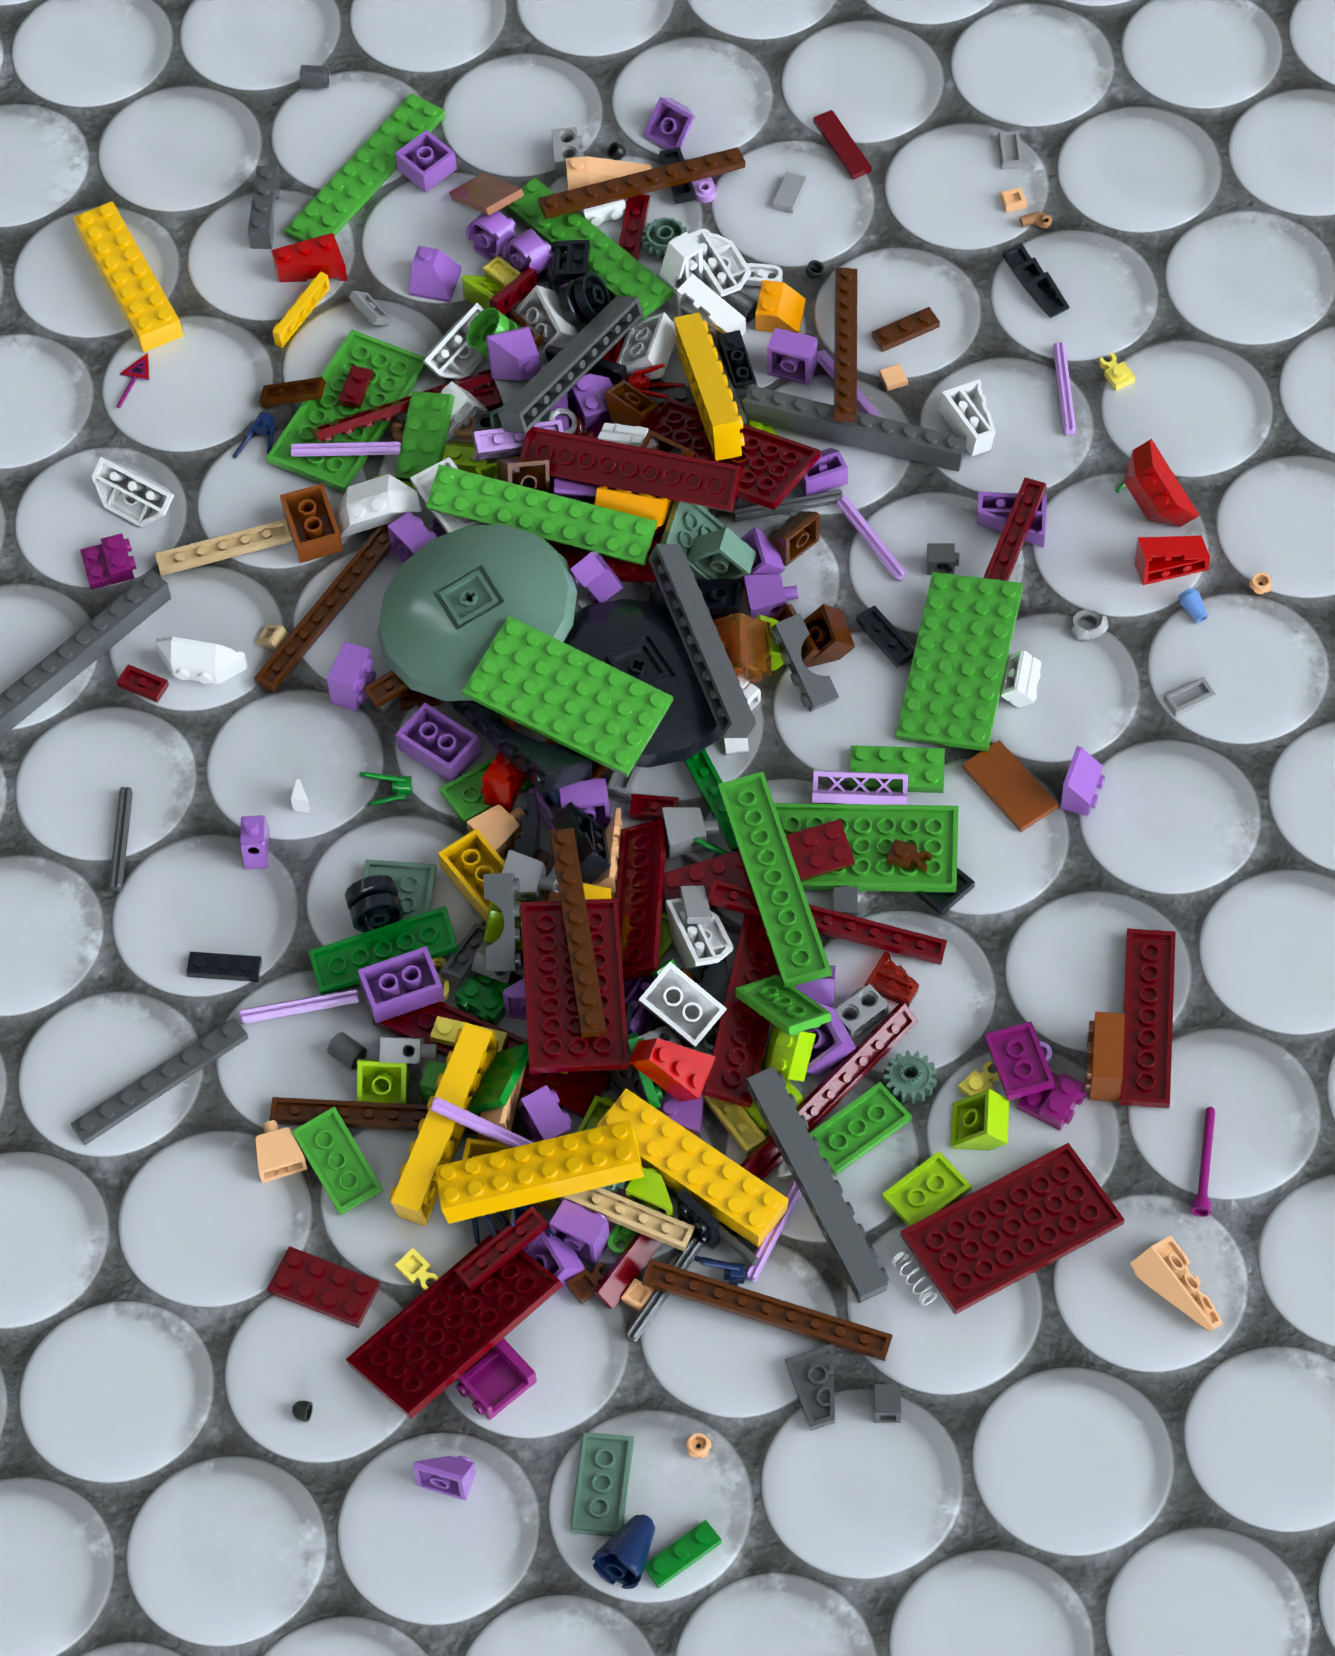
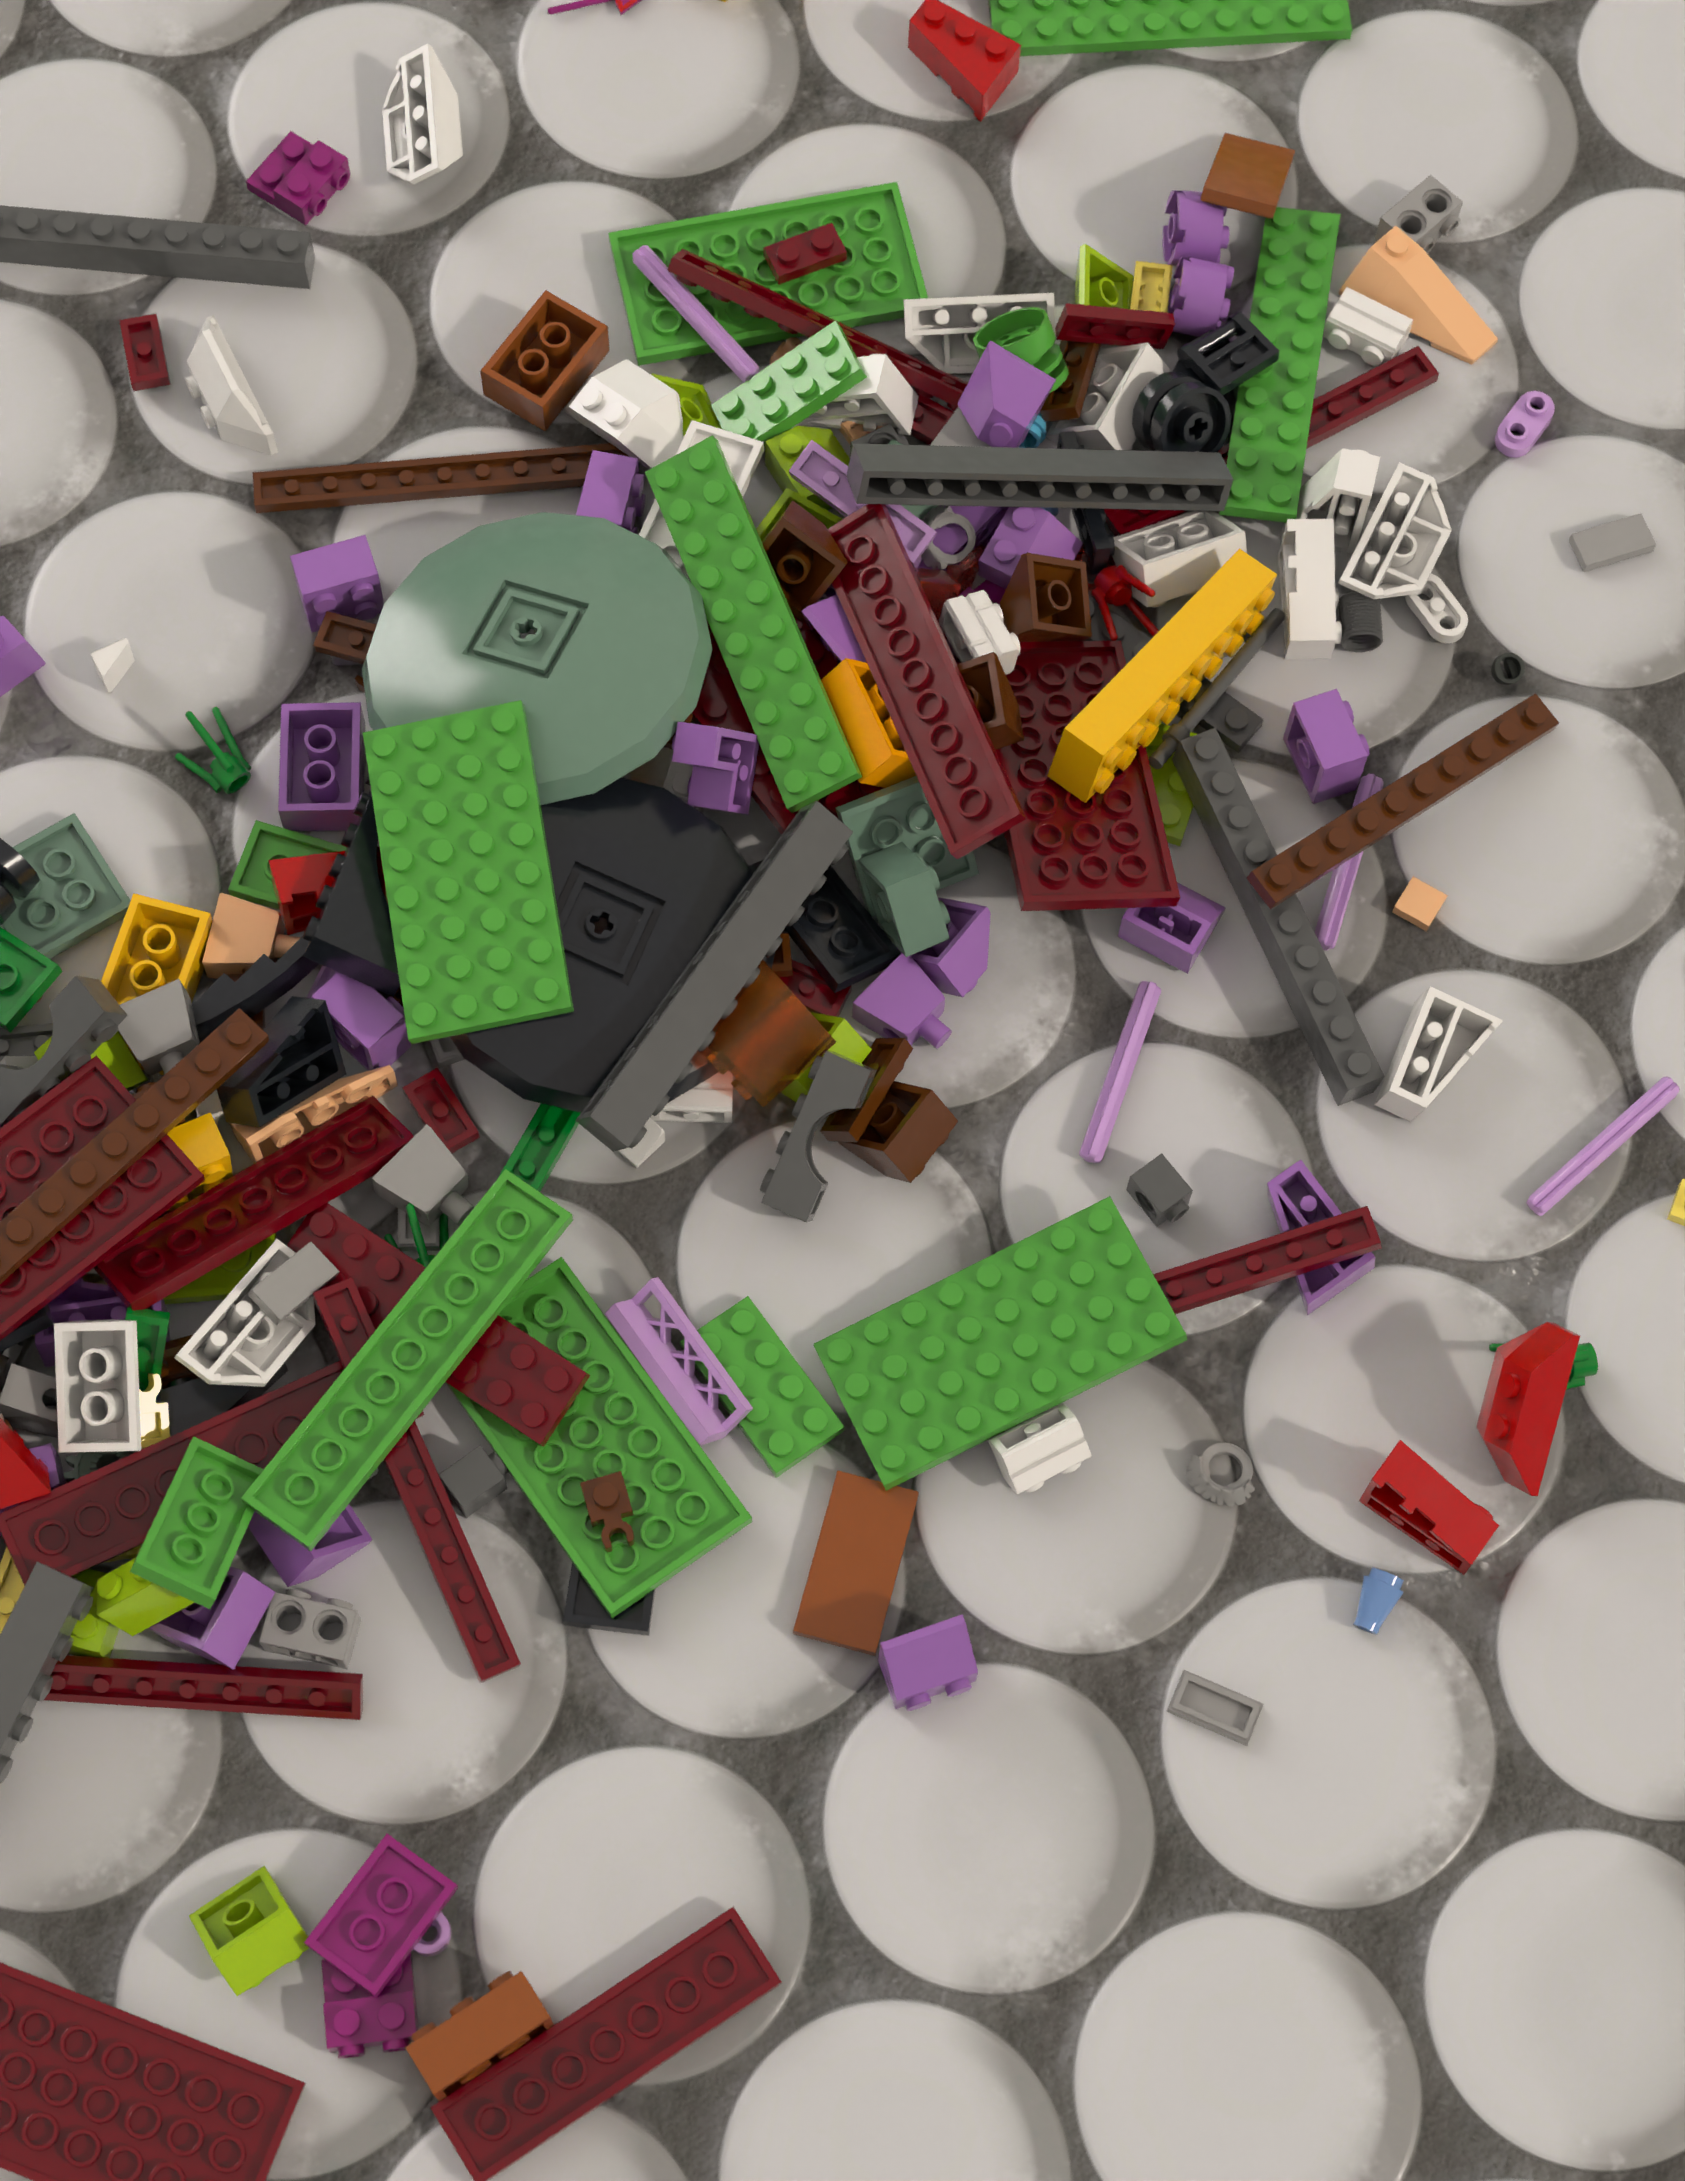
camera: 45 degrees right, 10 degrees up
tan plate [155,519,292,576] -> none
dark blue plant [233,412,277,458] -> none
tan slope [255,625,289,651] -> none
reddish brown plate [259,377,326,407] -> none
yellow plate [272,272,330,348] -> none
light grey plate [349,291,392,326] -> none
medium lavender brick [395,130,457,193] -> none
medium lavender slope [408,246,462,302] -> none
reddish brown plate [538,147,746,219] -> none
pearl dark grey hinge [607,142,626,160] -> none
sand green gear [642,217,689,260] -> none
medium lavender slope [643,97,695,150] -> none
black plate [659,147,696,204] -> none
black slope [719,330,756,387] -> none
dark grey axle [733,489,843,522] -> none
light orange slope [755,280,806,333] -> none
reddish brown slope [768,511,819,566] -> none
bright green plate [809,1082,912,1176] -> none
black plate [856,605,915,668] -> none
clear red wing [865,951,919,1008] -> none
reddish brown plate [872,307,940,352] -> none
lime plate [882,1151,972,1227] -> none
sand green gear [883,1050,937,1104] -> none
light yellow plate [958,1061,999,1097] -> none
light nougat plate [1249,572,1272,594] -> none

